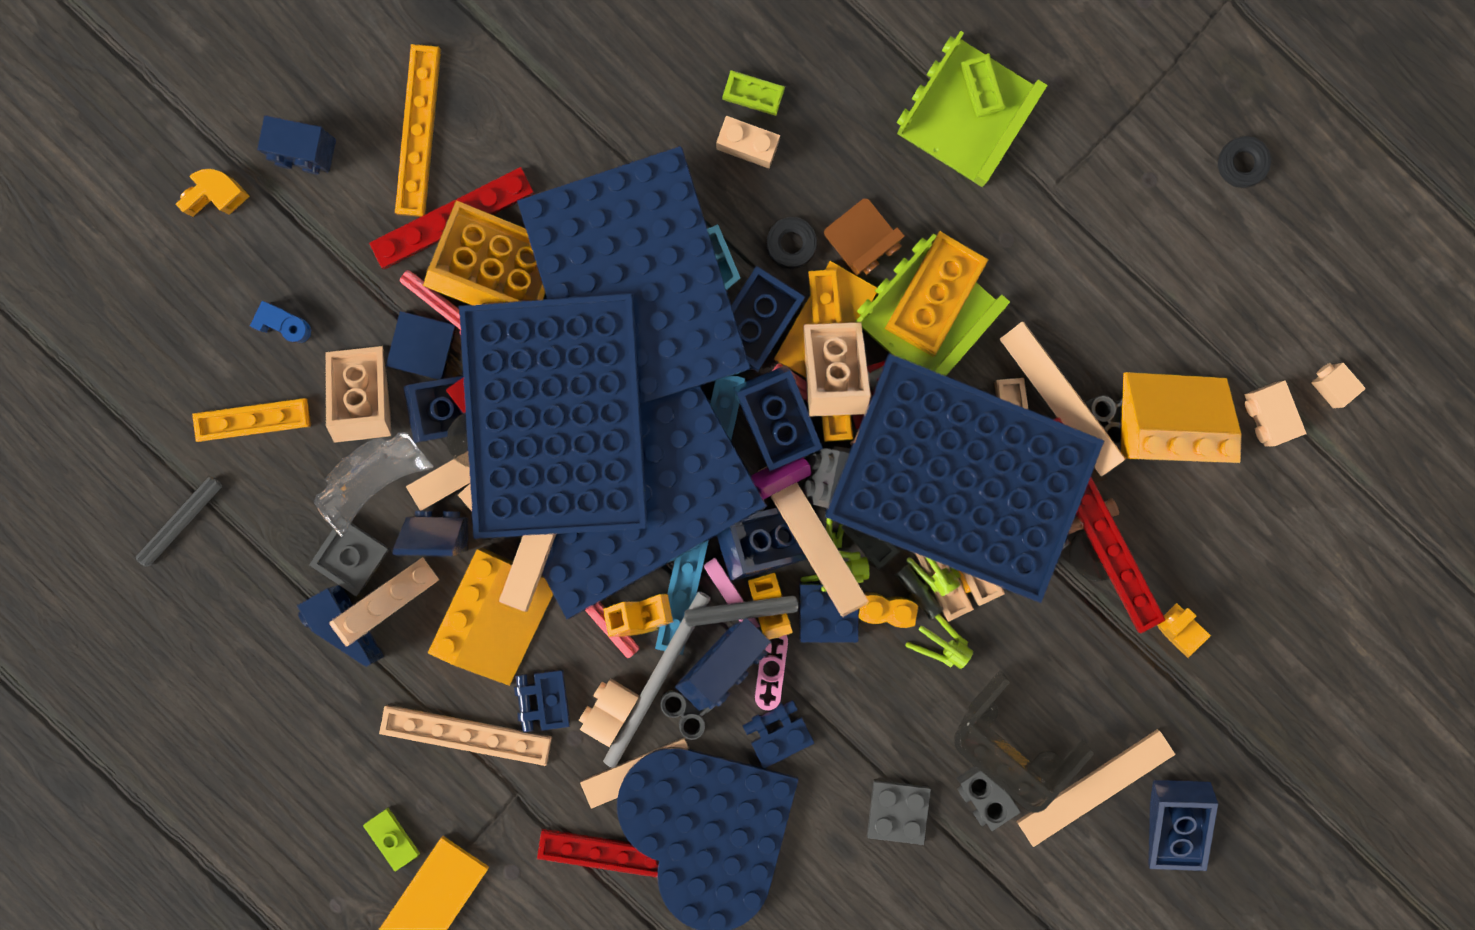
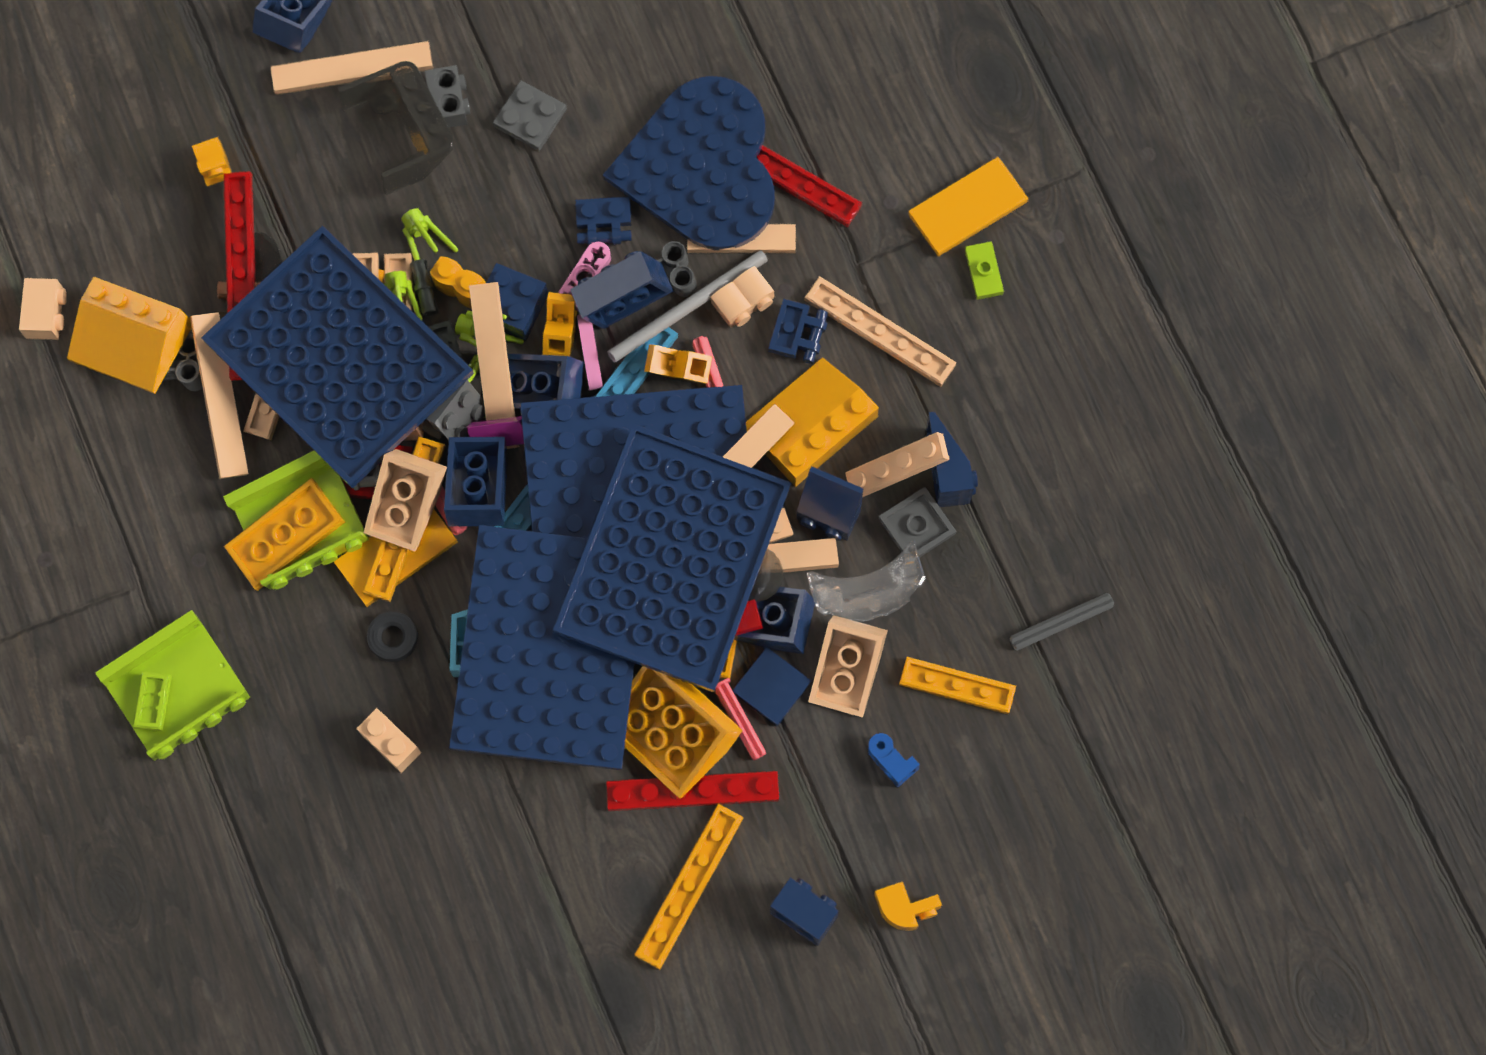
camera: 155 degrees left, 15 degrees down
dark grey axle [684,596,798,626] -> none
lime plate [722,70,785,116] -> none
dark blue brick [731,266,805,372] -> none
dark orange bracket [824,198,904,276] -> none

